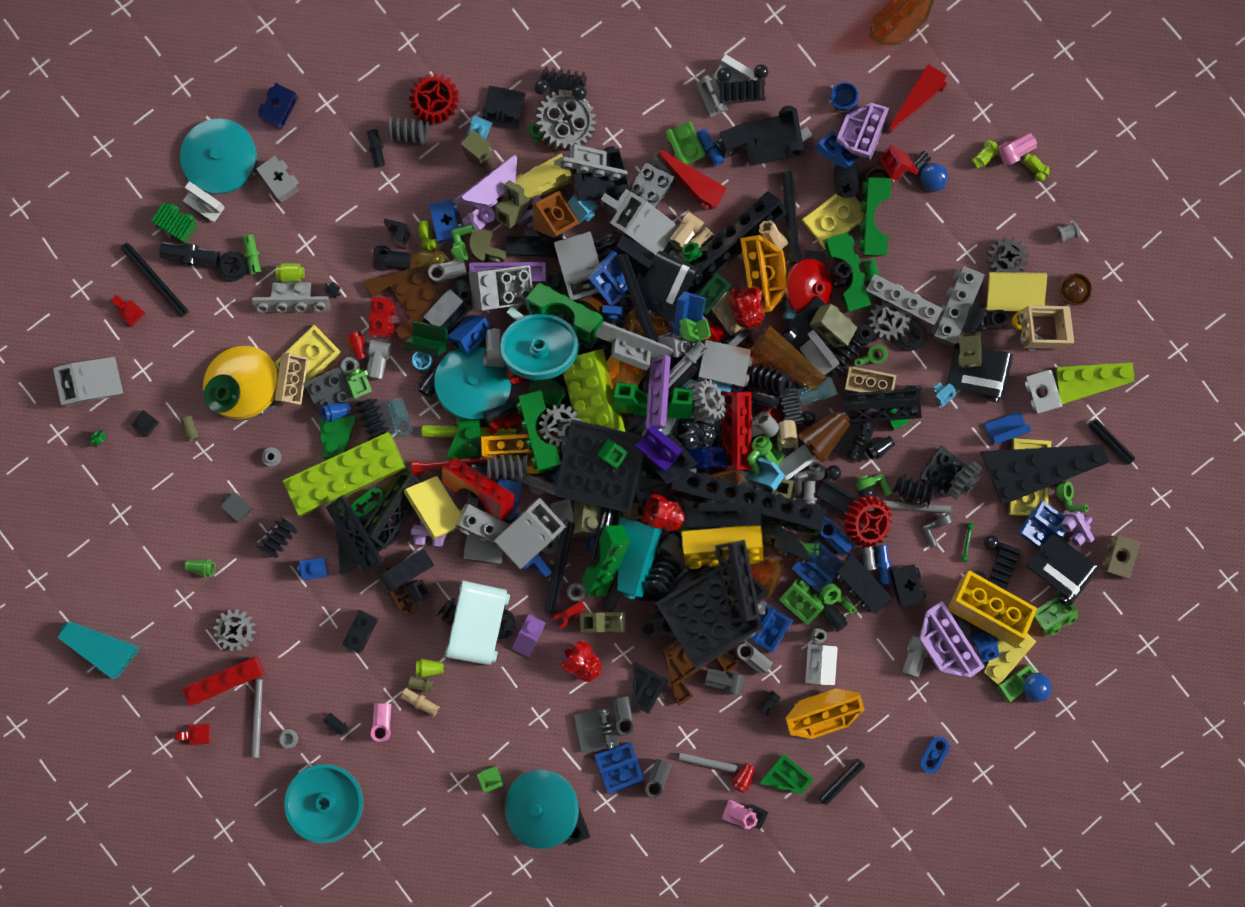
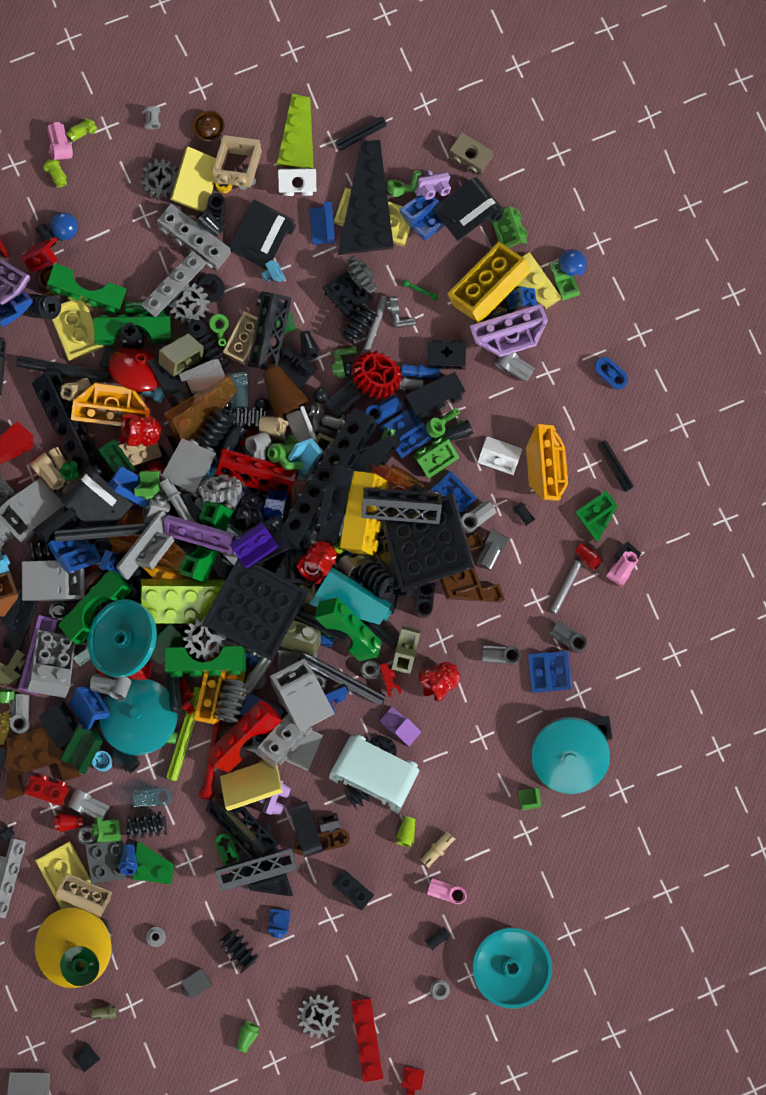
camera: 80 degrees left, 5 degrees down
light grey bar [251,679,263,758] -> none
lime brick [283,432,407,517] -> none
olive pin [408,676,434,693] -> none
green wing [446,419,482,460] -> none
black cone [453,279,471,301] -> none
dark grey hinge [574,707,619,753] -> none
green slope [598,439,628,468] -> none
black wing [632,662,668,714] -> none
light grey pin [811,628,827,644] -> none
olive brick [959,331,982,367] -> none
black gear [973,535,1021,591] -> none

